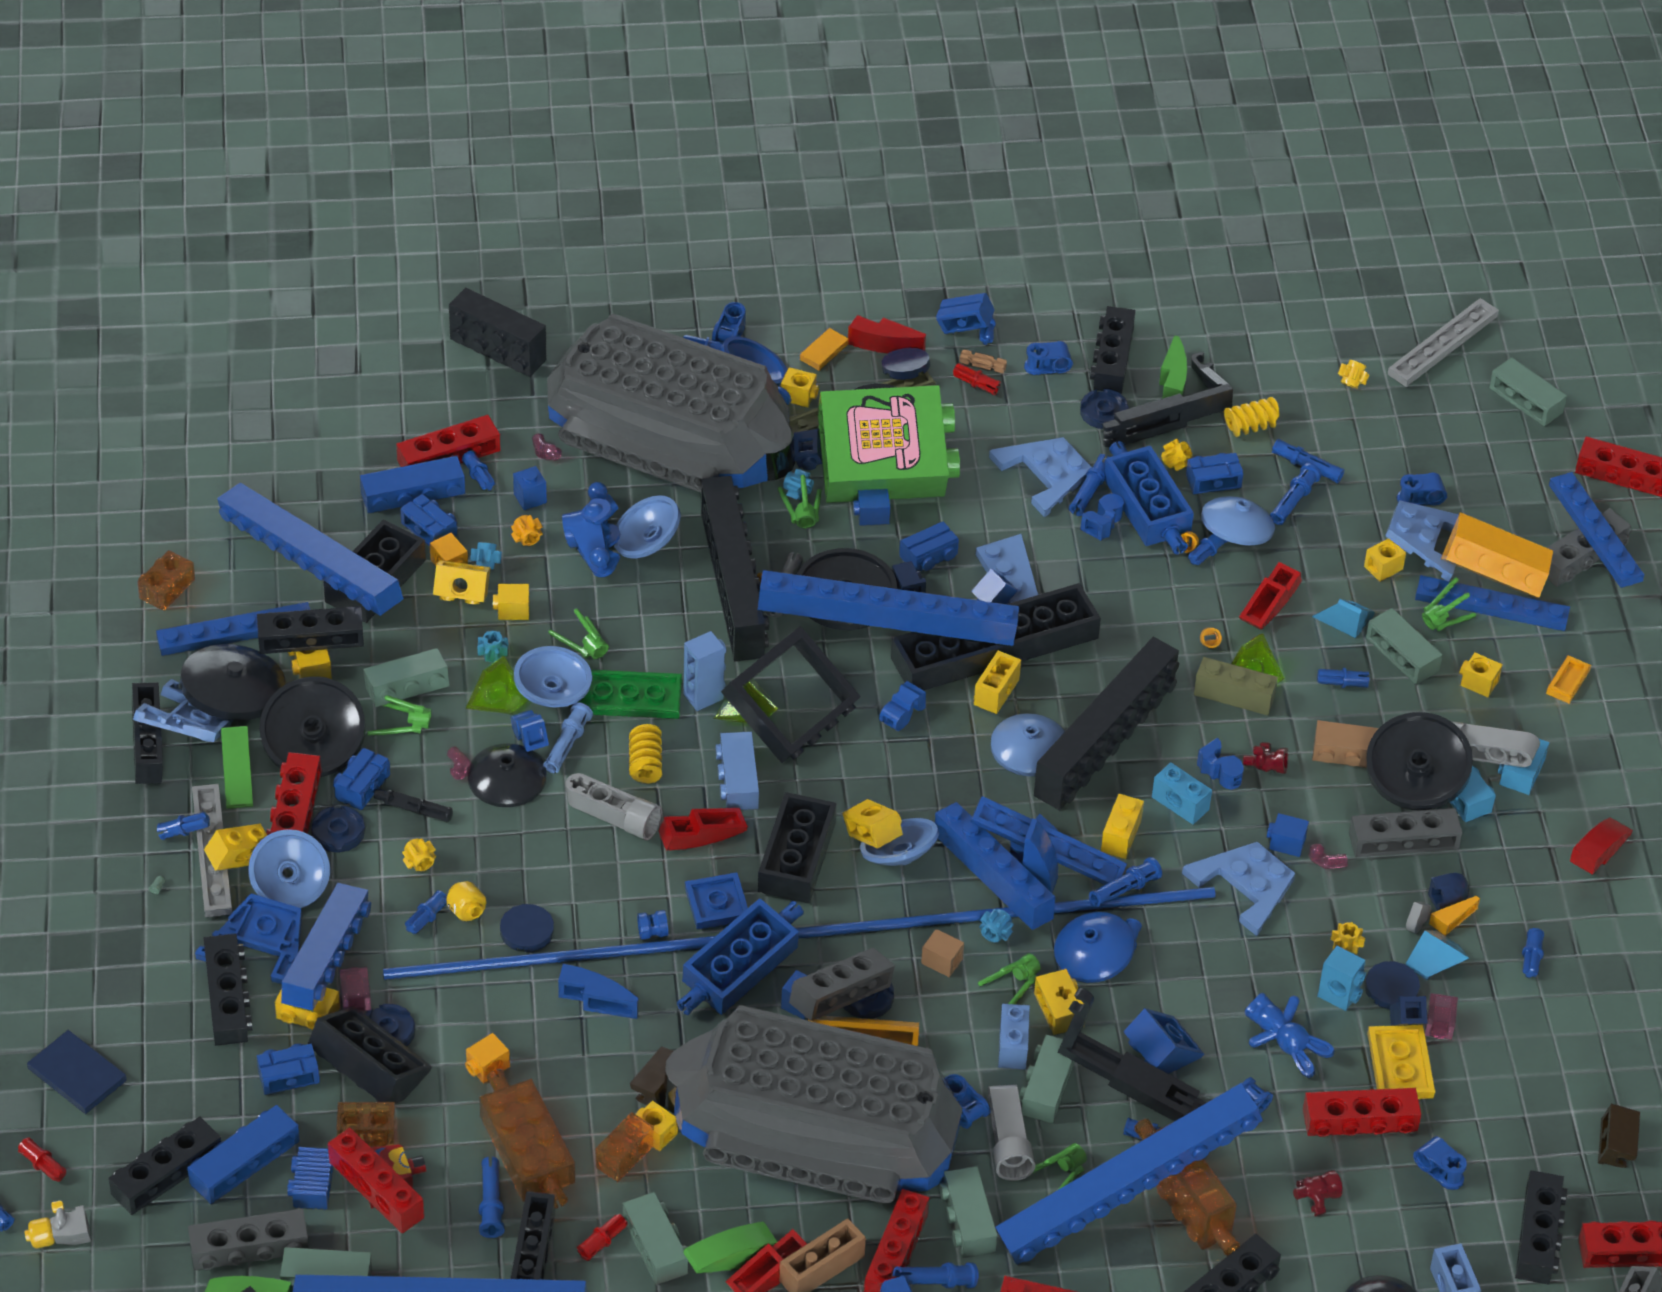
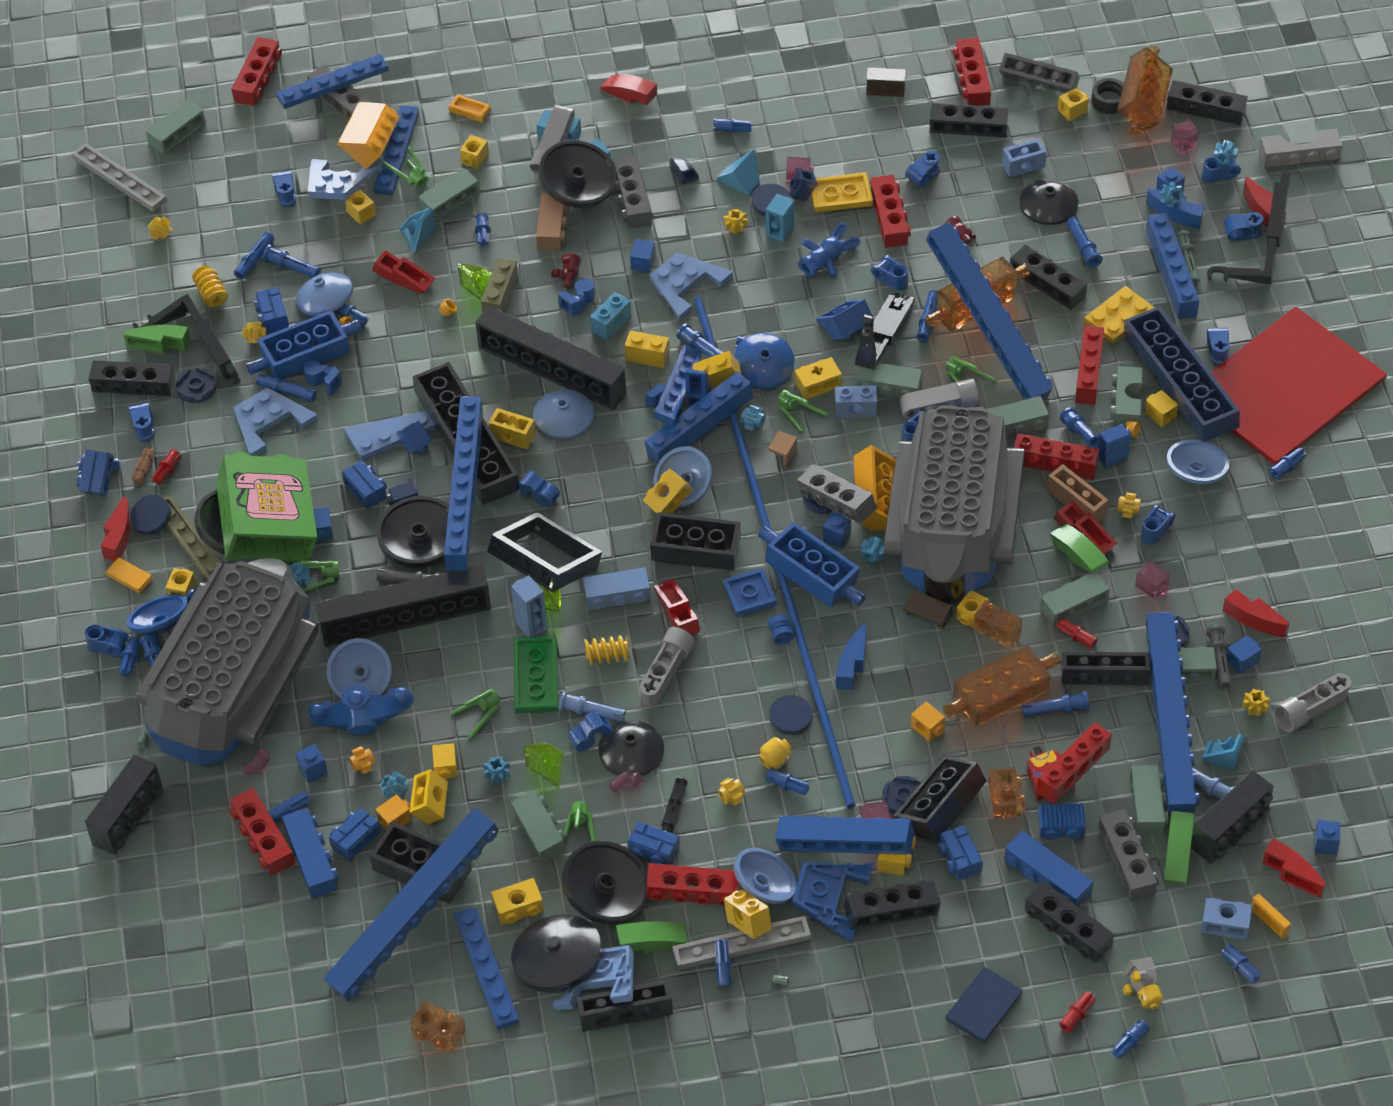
camera: 90 degrees left, 5 degrees up
black brick [257,606,364,654] -> none
dark blue tile [311,806,365,853] -> none
medium blue dish [514,646,592,707] -> none
clear pink arm [1308,844,1348,869] -> none
light grey tile [1406,902,1432,934] -> none
light orange piece [1429,896,1480,936] -> none
none -> yellow brick [693,350,741,390]

